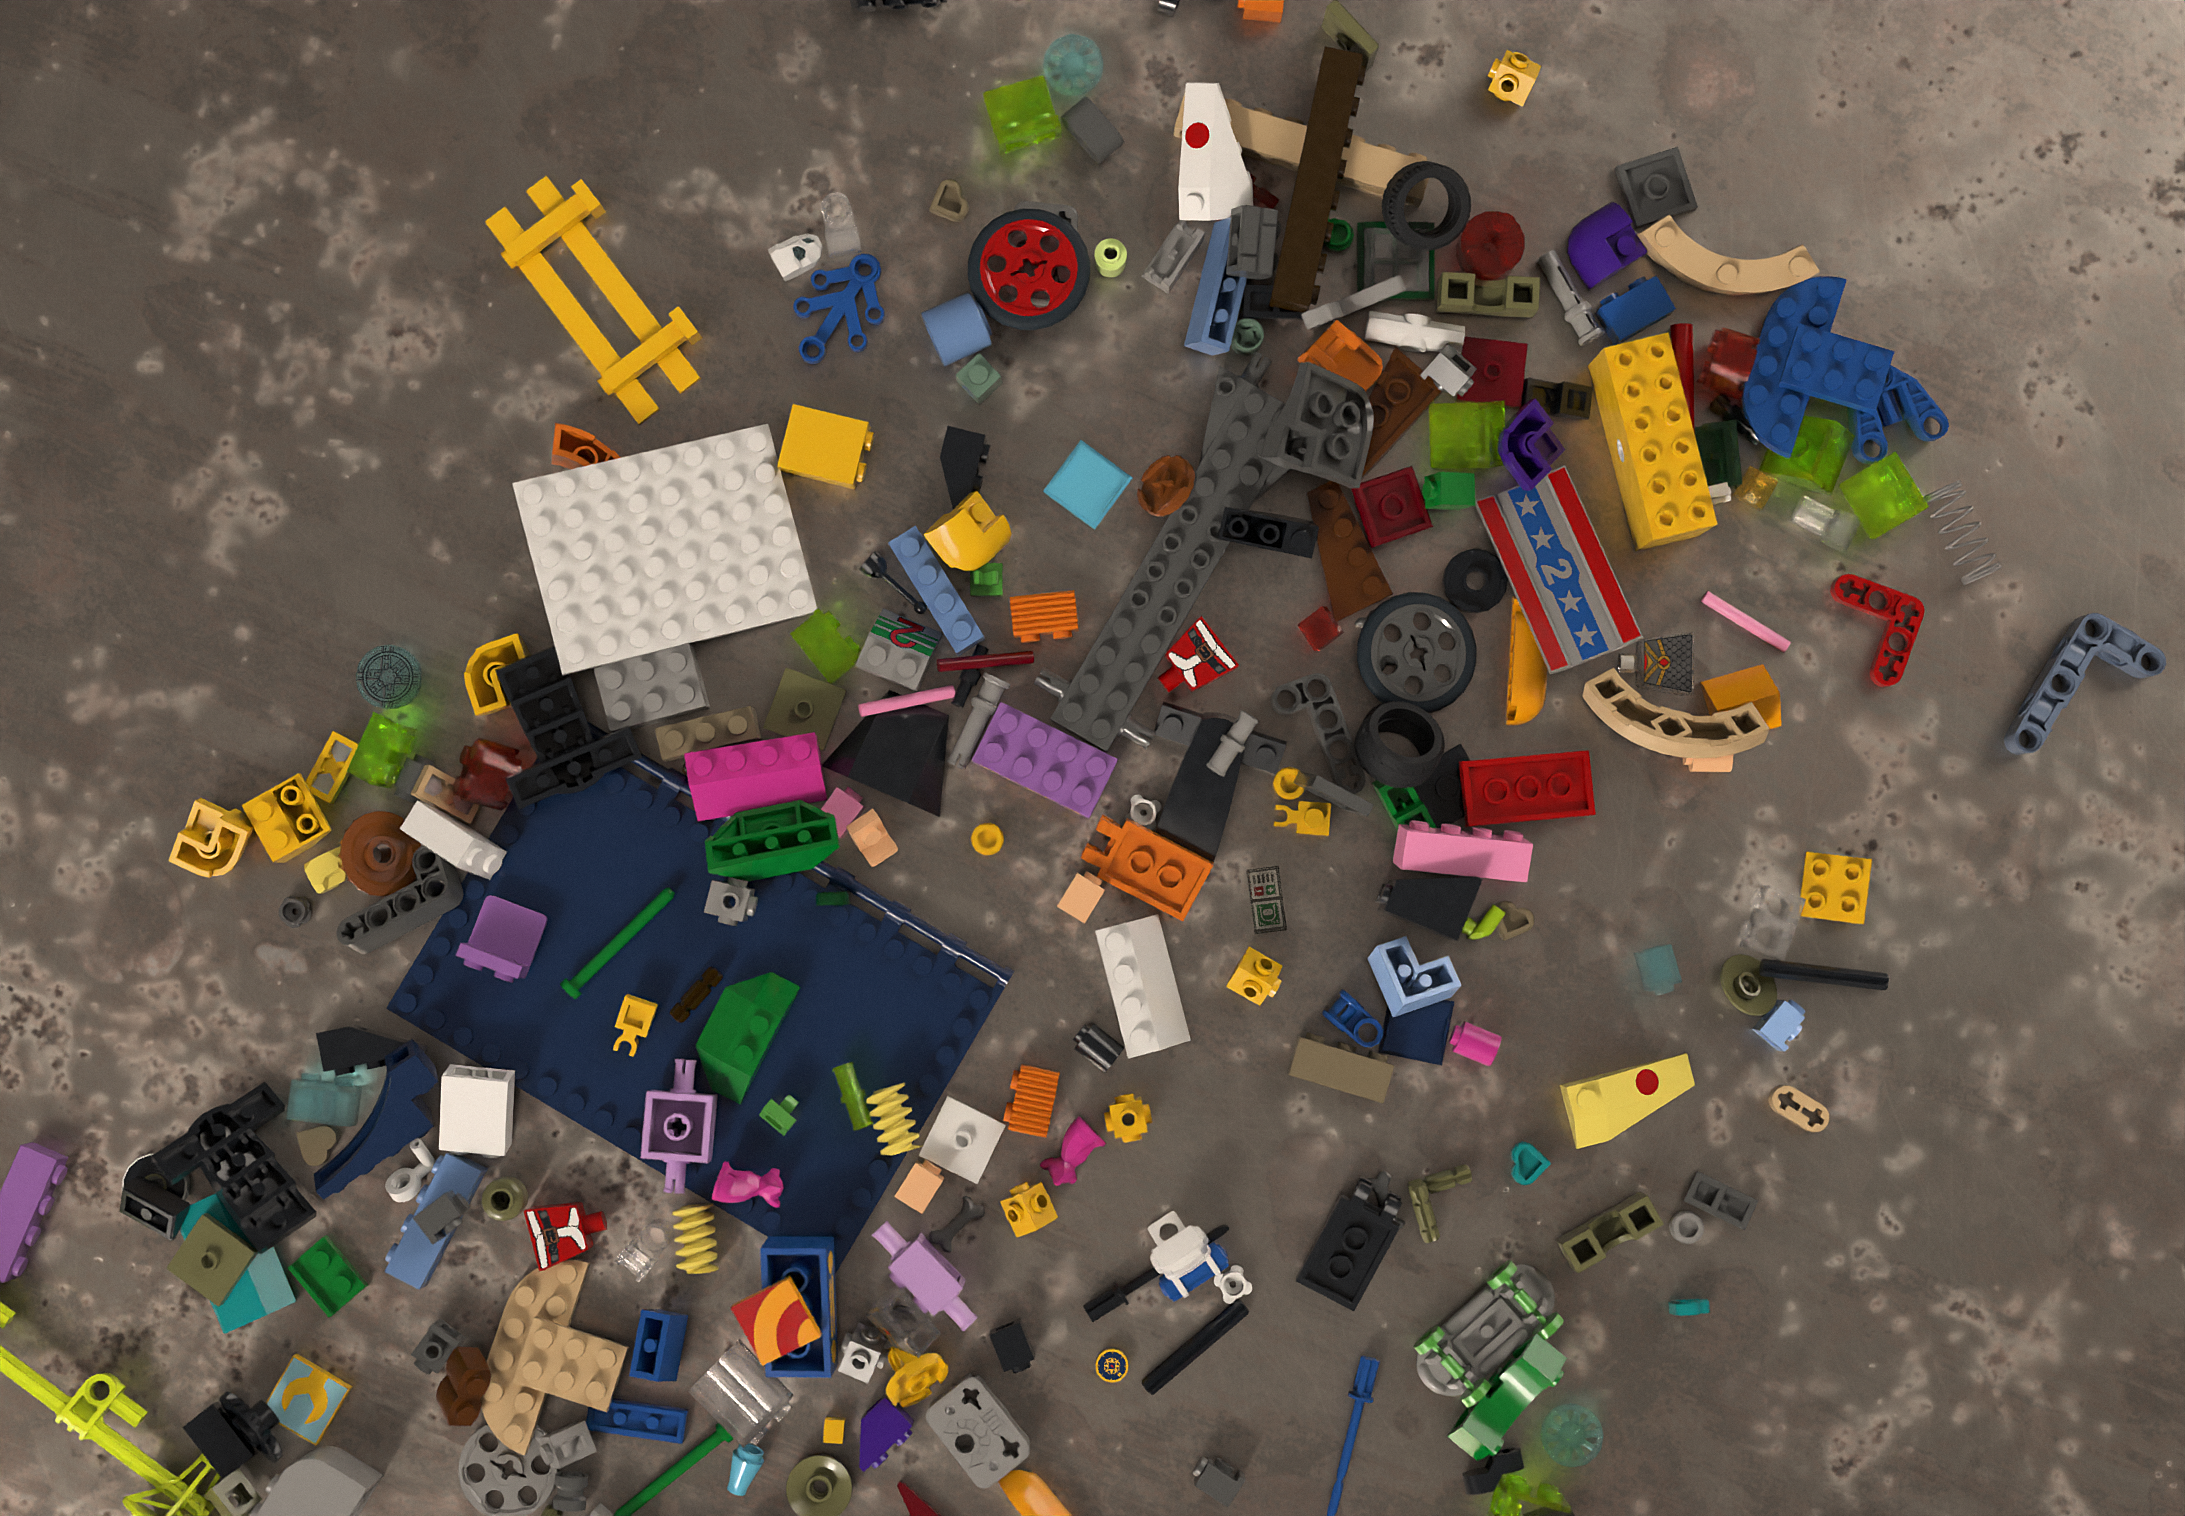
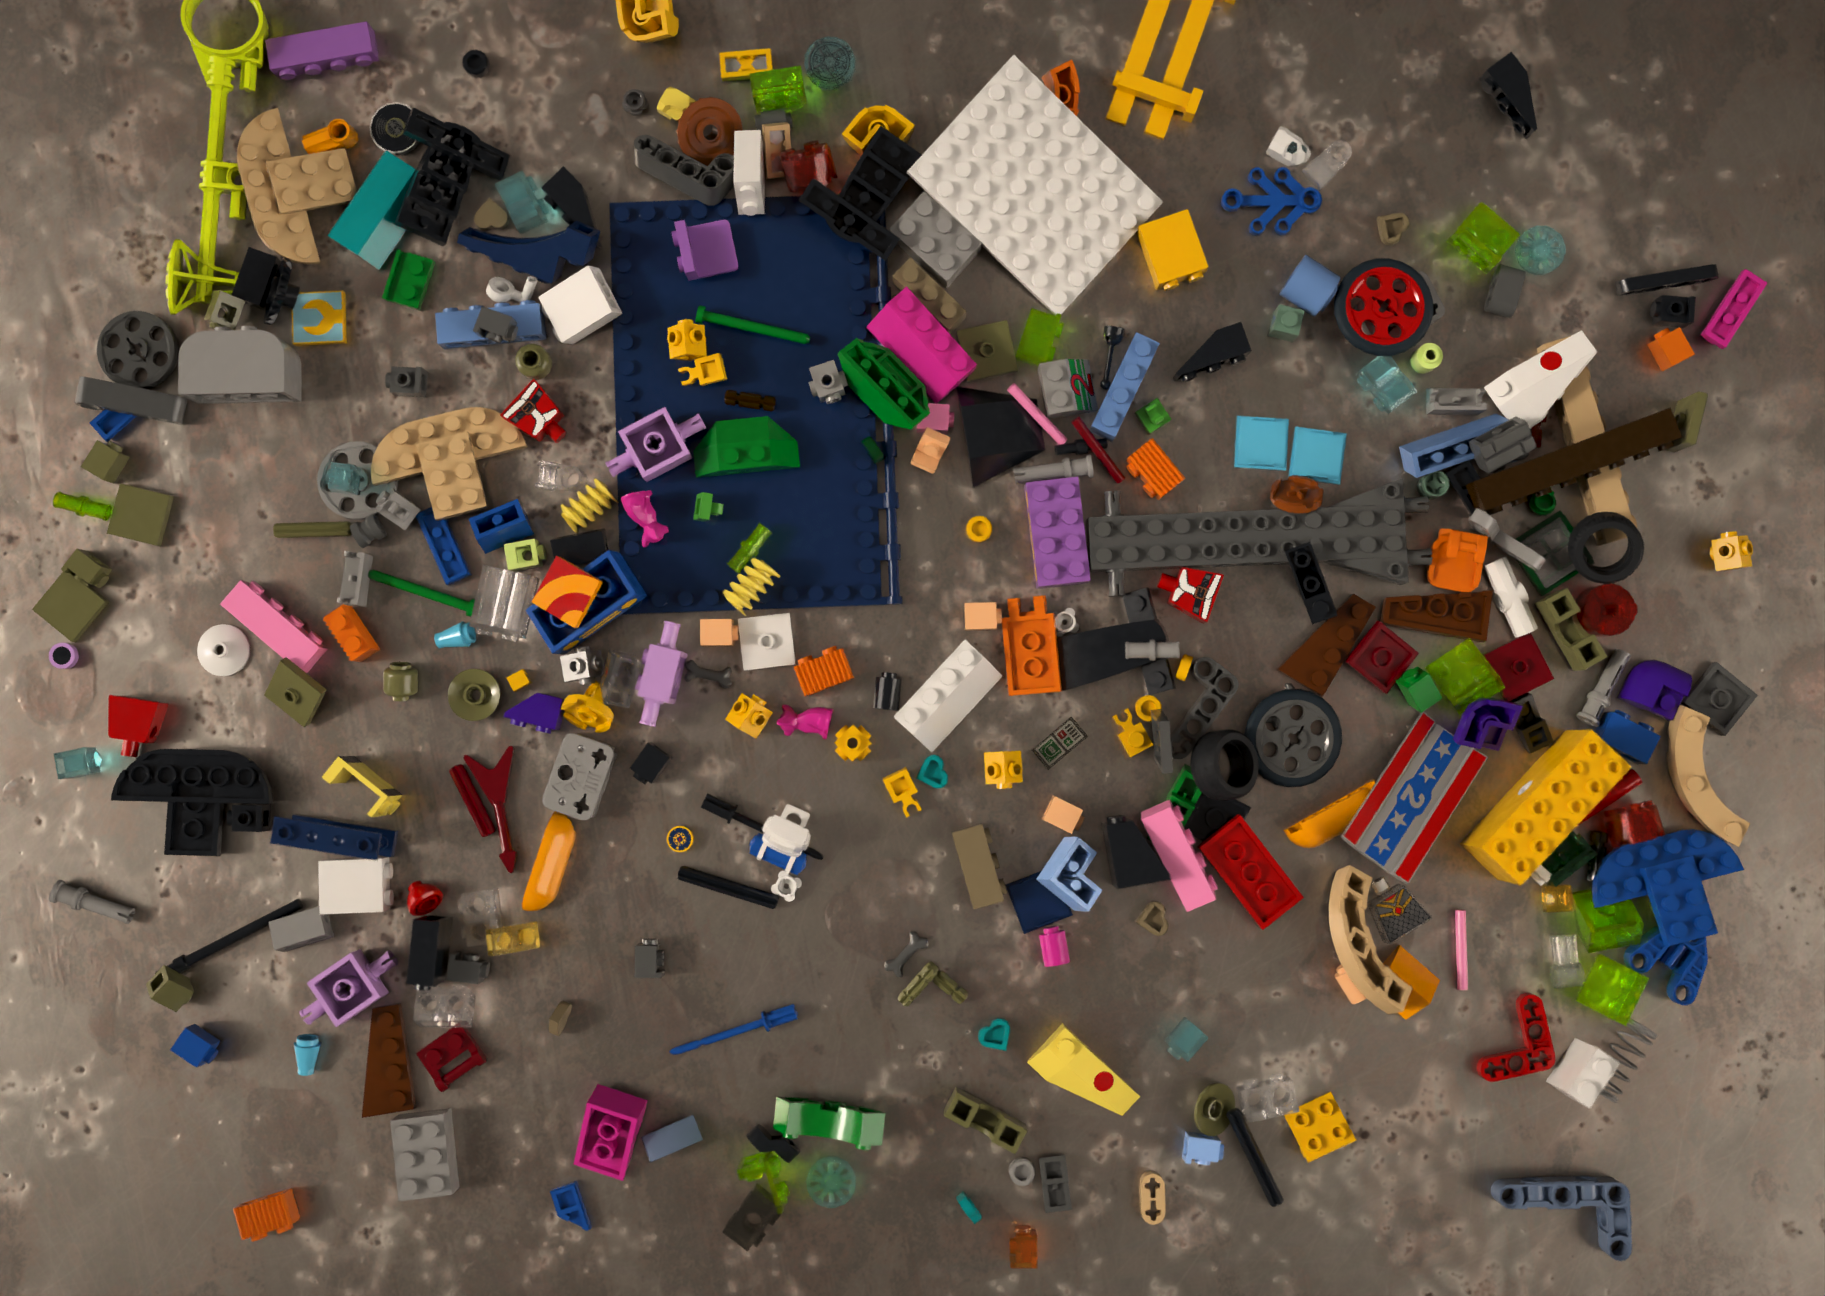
camera: 60 degrees right, 0 degrees up
black slope [119,1176,190,1241] -> none
olive plate [166,1213,258,1307] -> none
yellow slope [241,773,332,863] -> none
reddish brown brick [436,1347,491,1426] -> none
yellow brick [923,491,1011,571] -> none
dark grey slope [1261,362,1374,488] -> none
black tile [1296,1176,1402,1311] -> none
clear red plate [1297,606,1344,651] -> none
blue piece [1321,989,1383,1047] -> none
light grey piece [1413,1260,1564,1408] -> none
brick [1420,344,1477,397] -> none
black tile [1442,548,1508,614] -> none
lime arm [1461,904,1506,940] -> none
none -> tan plate [237,108,357,264]
none -> light orange piece [301,119,359,154]
none -> clear light blue brick [326,462,361,495]
none -> black tile [462,50,490,78]
none -> yellowish green brick [504,539,547,572]
none -> black hinge [550,528,609,565]
none -> yellow brick [667,319,707,361]
none -> yellow plate [883,767,922,818]
none -> teal tile [916,755,948,789]
none -> clear orange brick [1009,1225,1037,1268]
none -> light nougat brick [1042,796,1085,834]
none -> yellow tile [1175,654,1193,681]
none -> medium azure piece [1289,426,1347,485]
none -> clear light blue brick [1356,356,1417,414]
none -> white brick [1546,1038,1620,1108]

